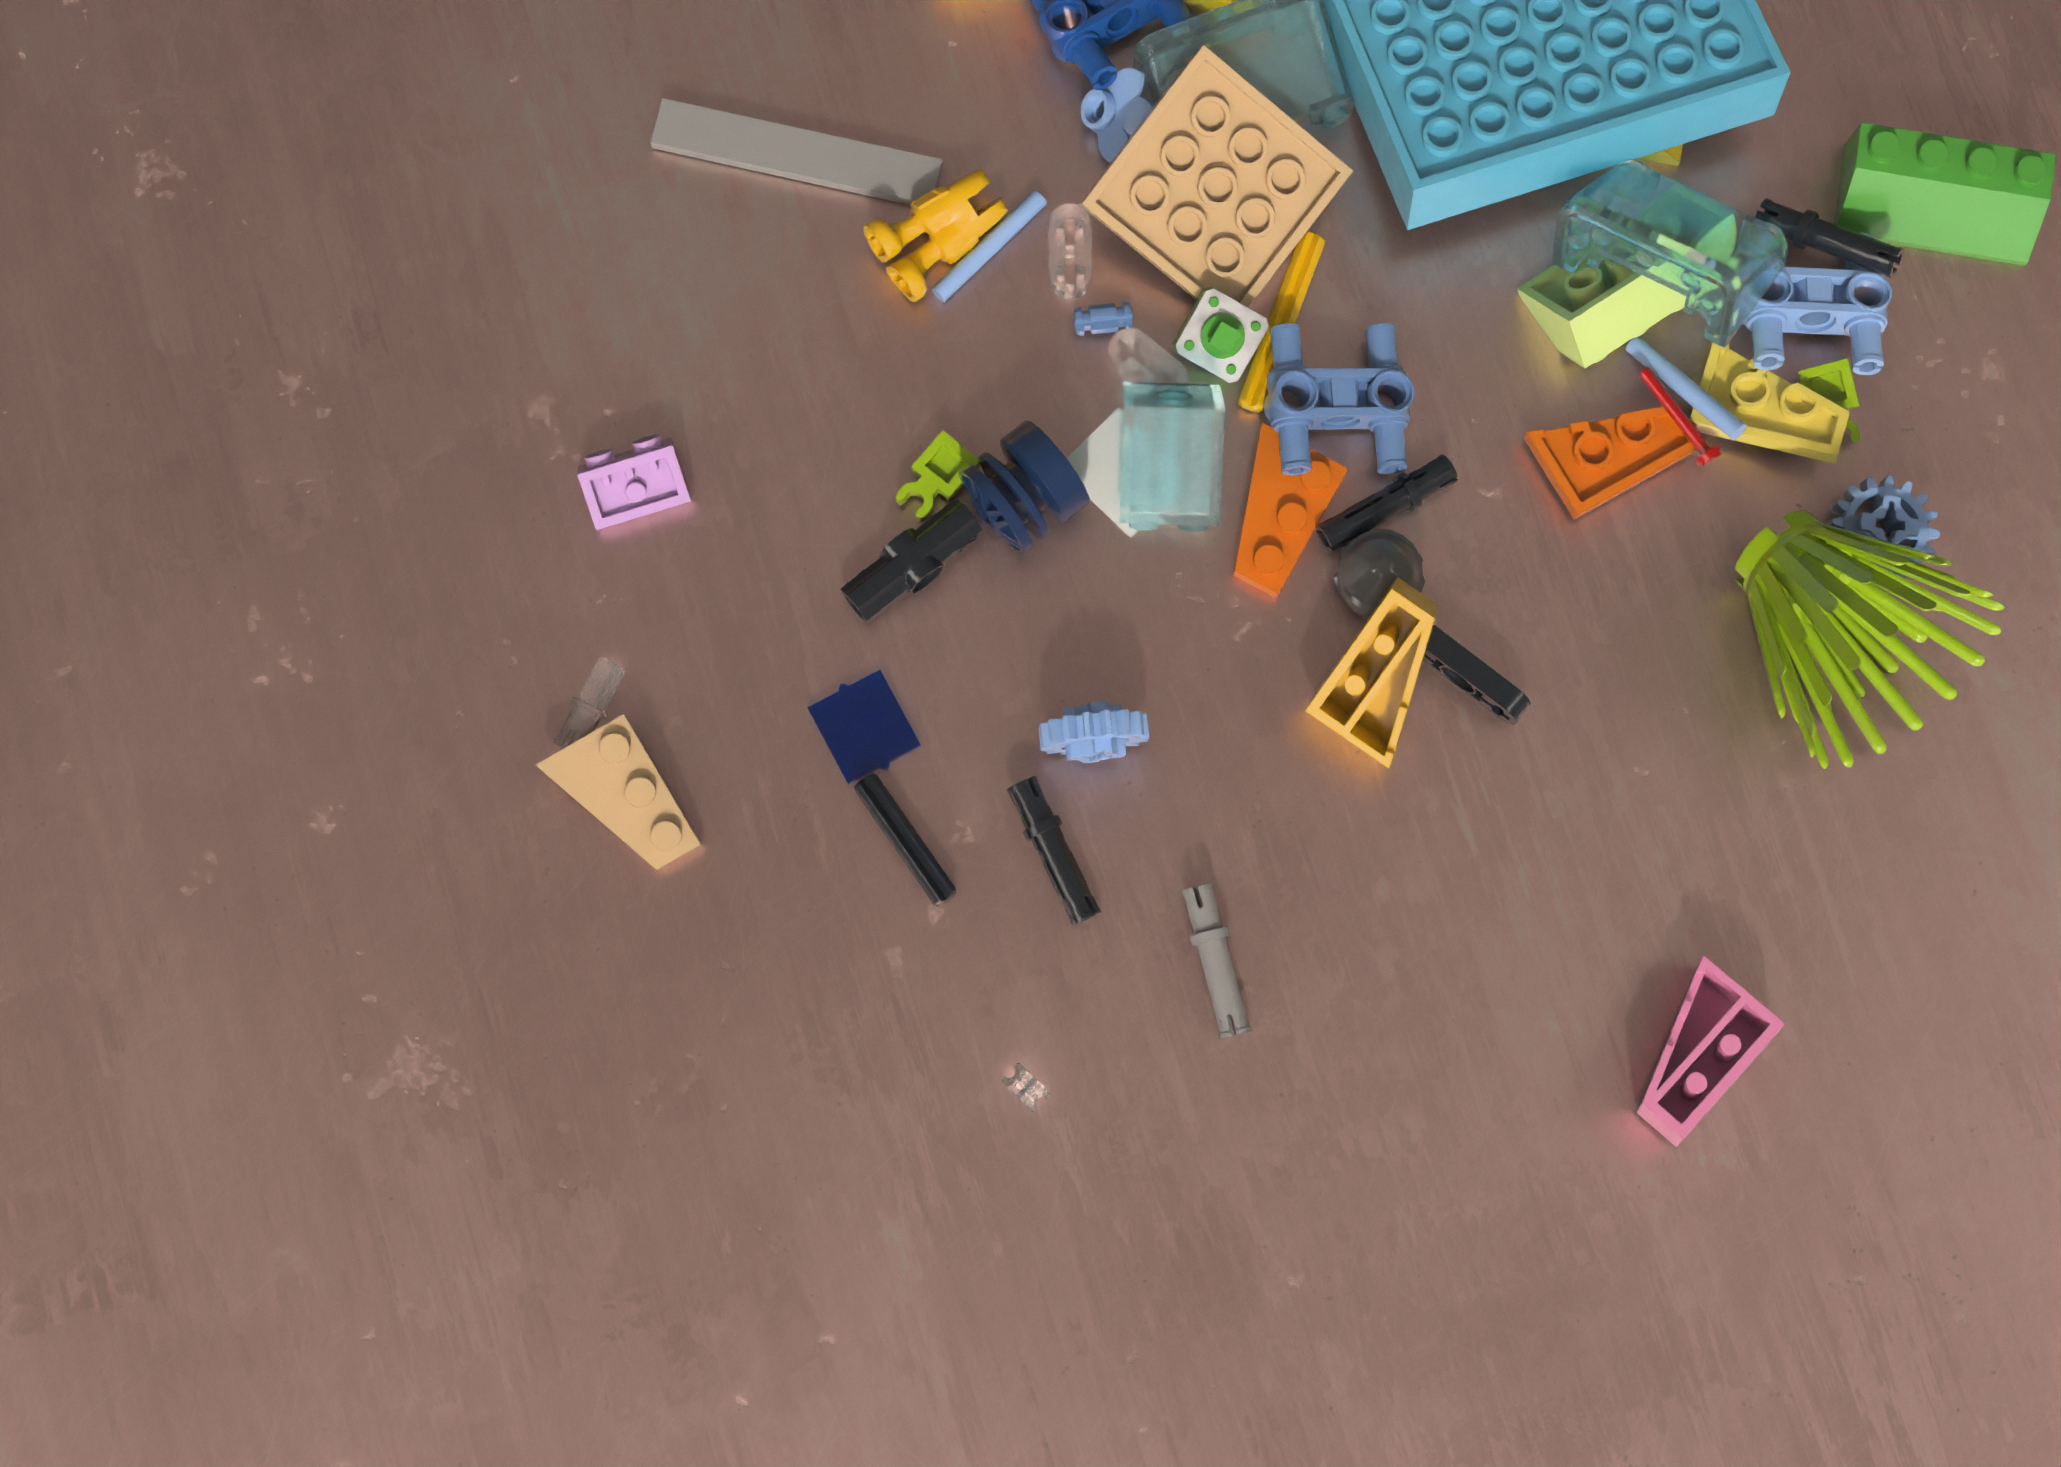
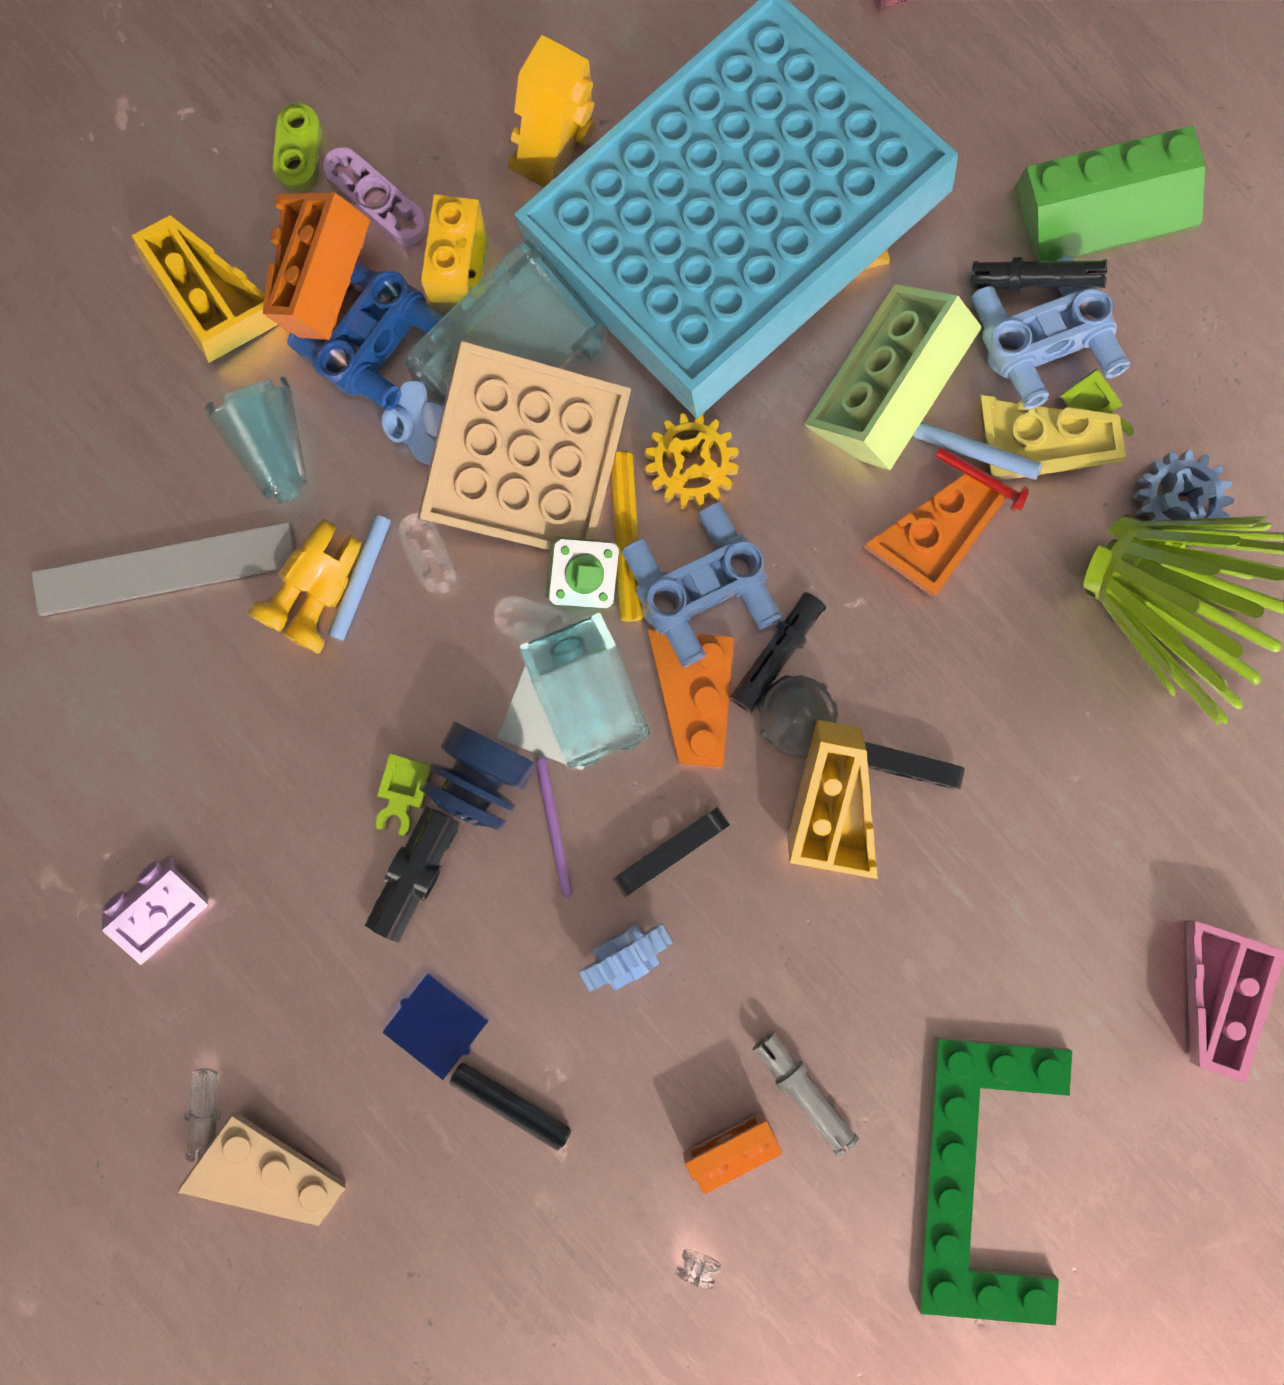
camera: 25 degrees left, 5 degrees up
black pin [1007,776,1102,926] -> none
medium blue piece [1073,302,1133,336] -> none
clear light blue windscreen [1552,160,1789,348] -> none
none -> clear light blue cone [204,377,307,504]
none -> medium lavender axle [535,754,572,899]
none -> black beam [612,807,730,897]
none -> yellow gear [645,413,739,509]
none -> orange bracket [683,1112,782,1194]
none -> green plate [917,1037,1072,1326]

